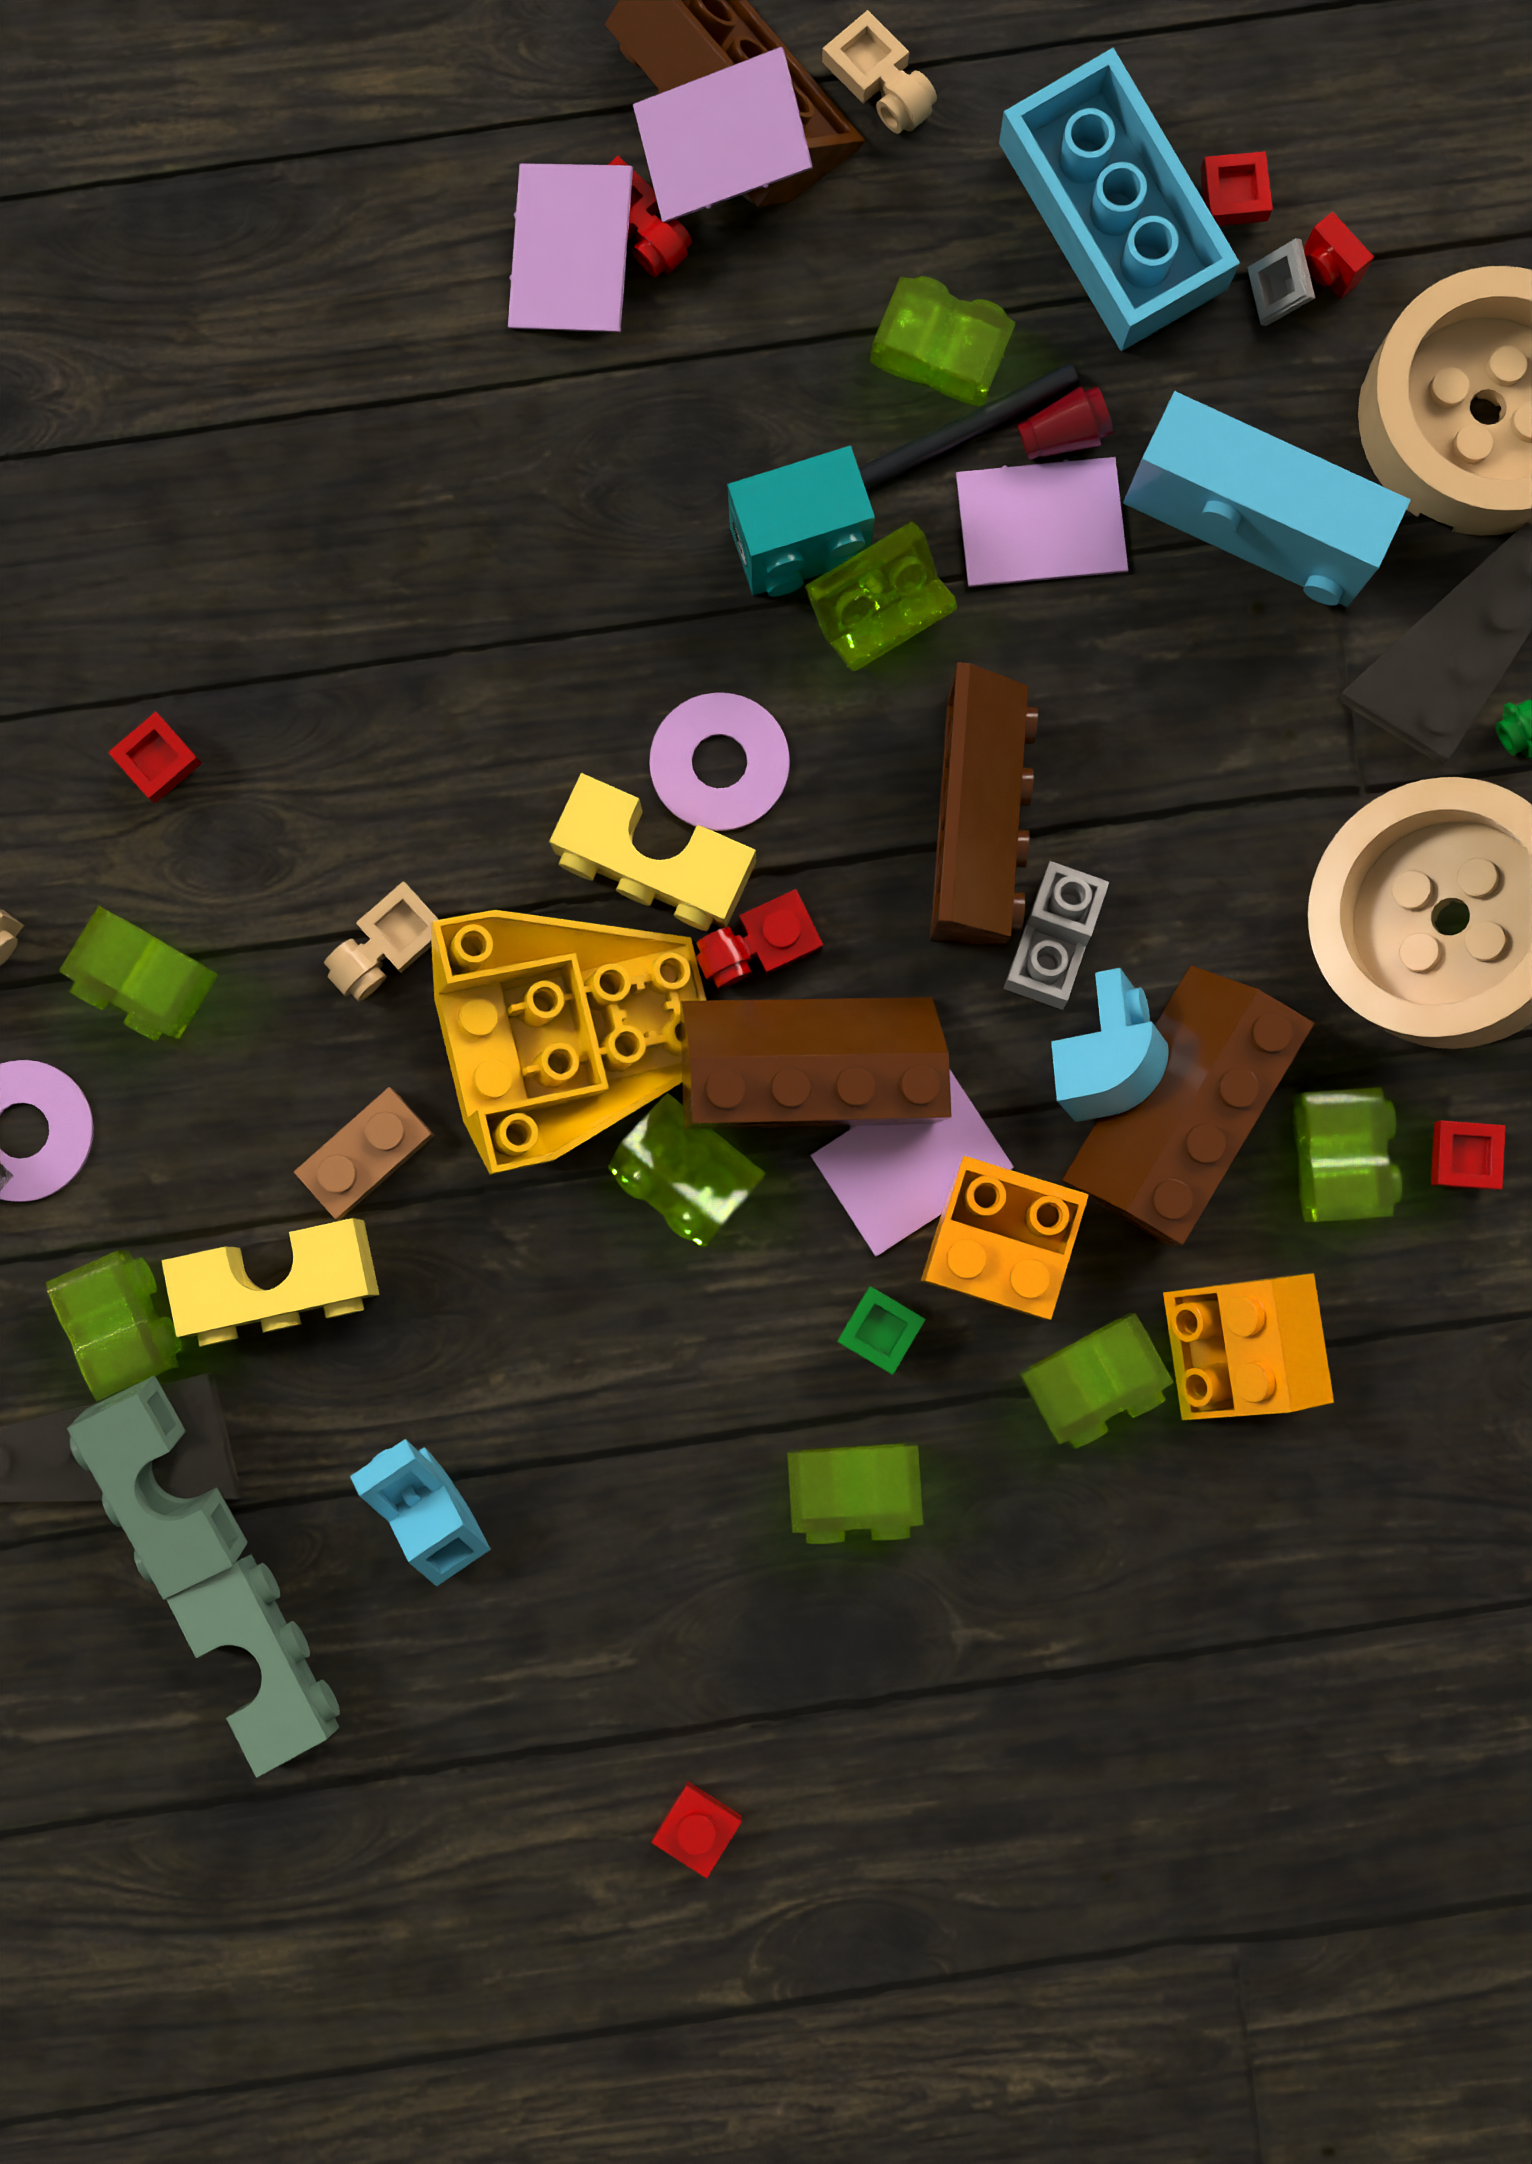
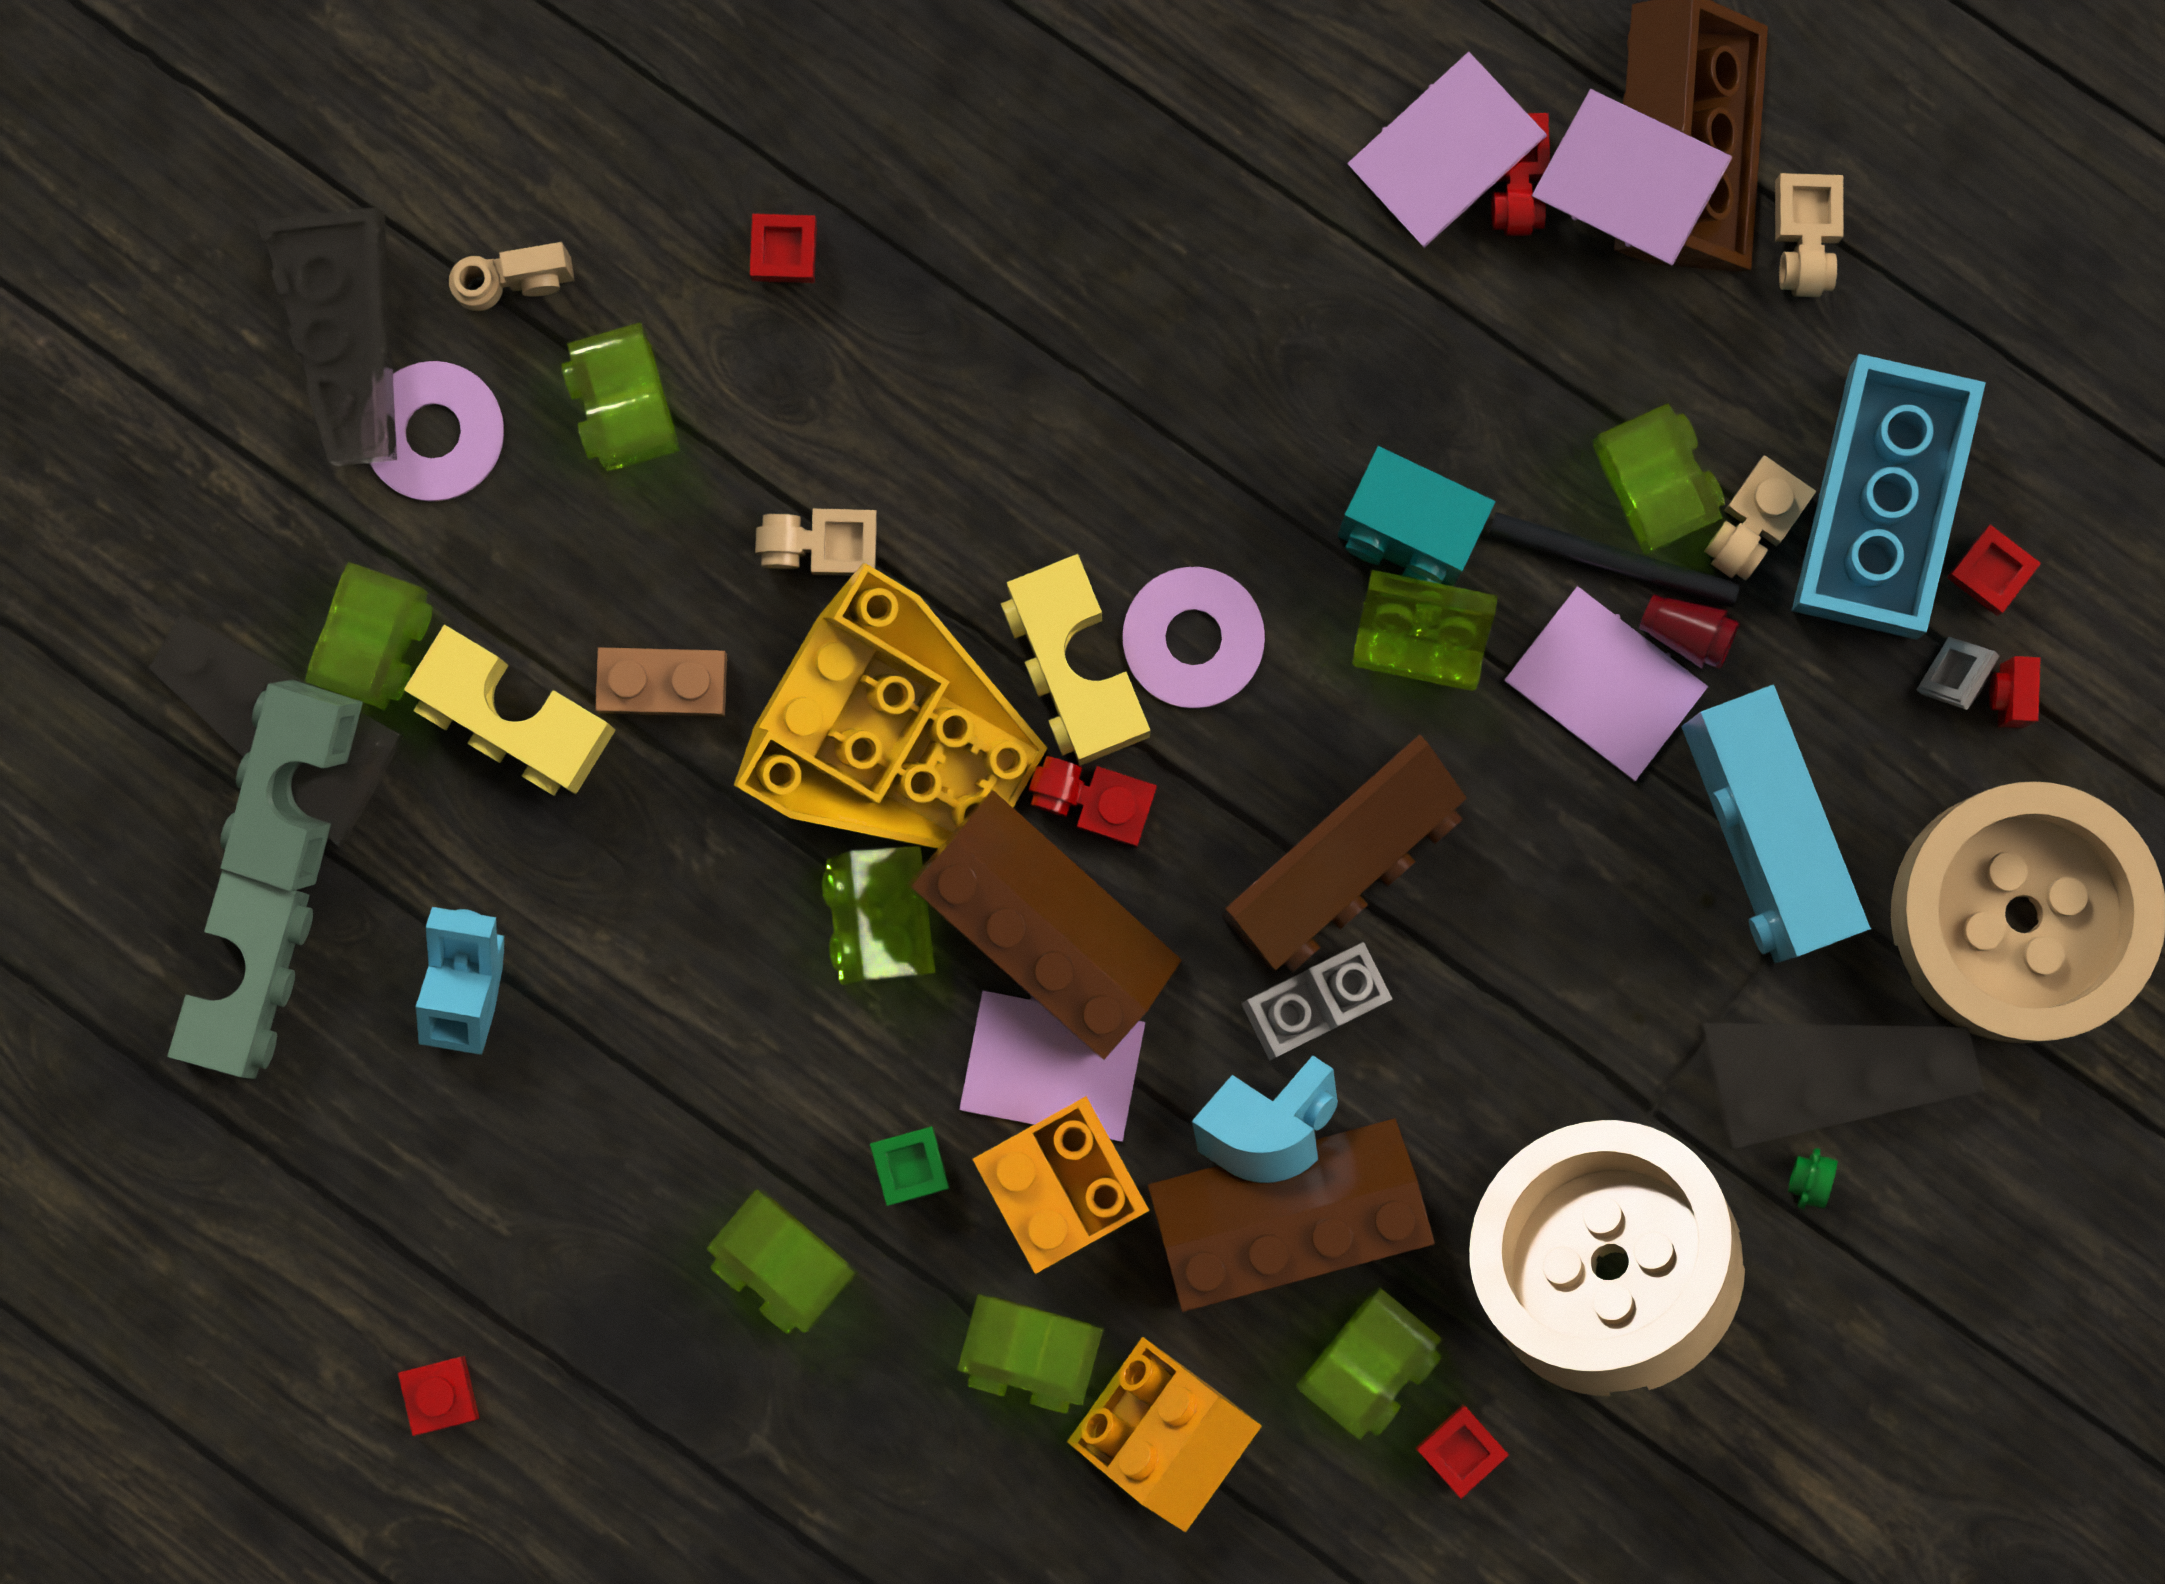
camera: 45 degrees right, 0 degrees up
none -> tan plate [1704,455,1816,581]

